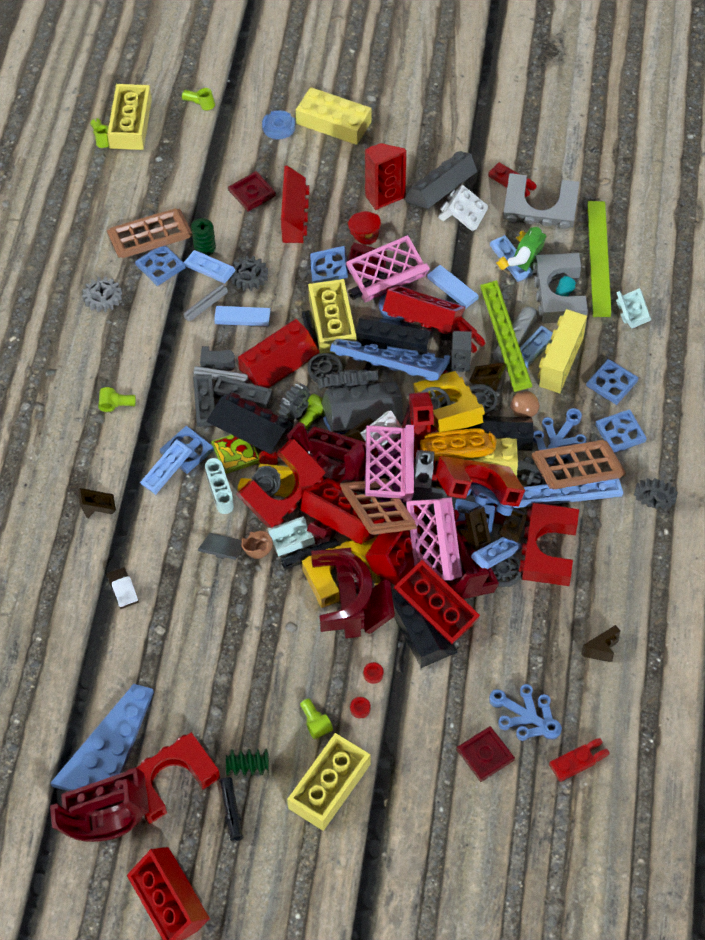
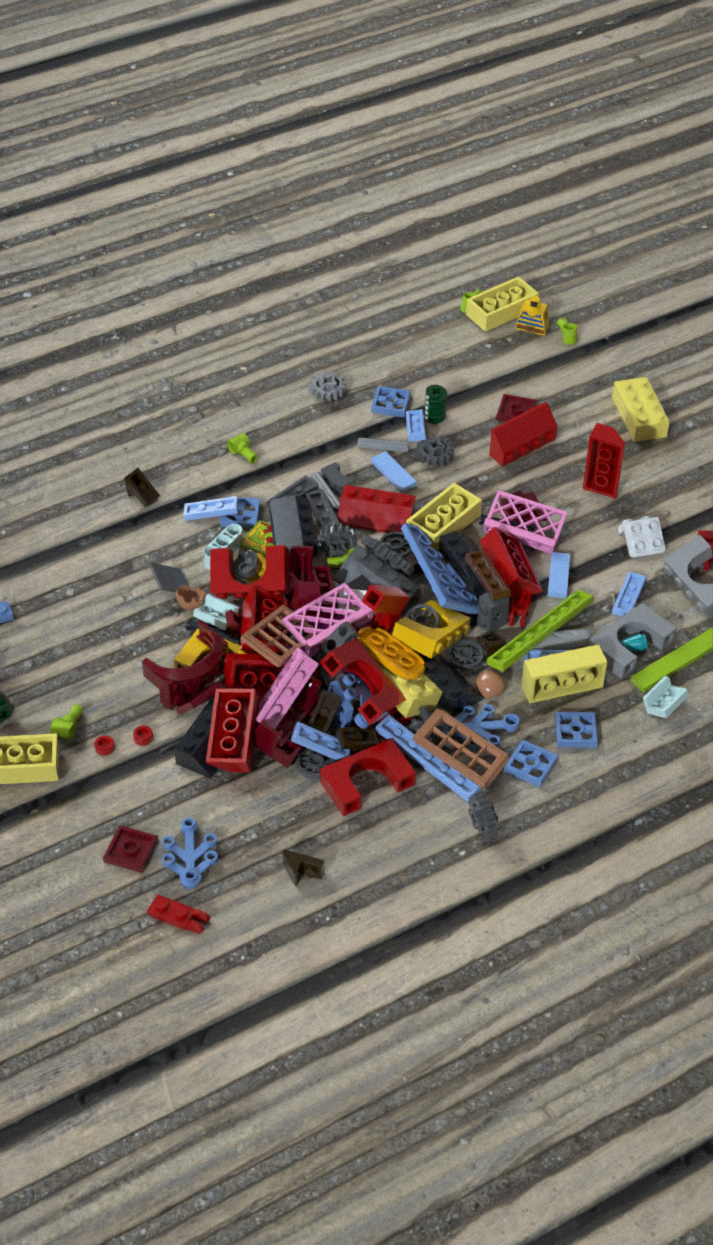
camera: 50 degrees right, 10 degrees down
nougat piece [106,208,192,258] -> none
slope [106,567,139,609] -> none
medium blue tile [262,110,295,139] -> none
medium blue piece [310,246,348,283] -> none
red hat [347,211,381,245] -> none
dark grey slope [405,151,477,209] -> none
torso [496,227,547,271] -> none
none -> reddish brown tile [465,550,511,601]
none -> yellow torso [515,296,550,336]

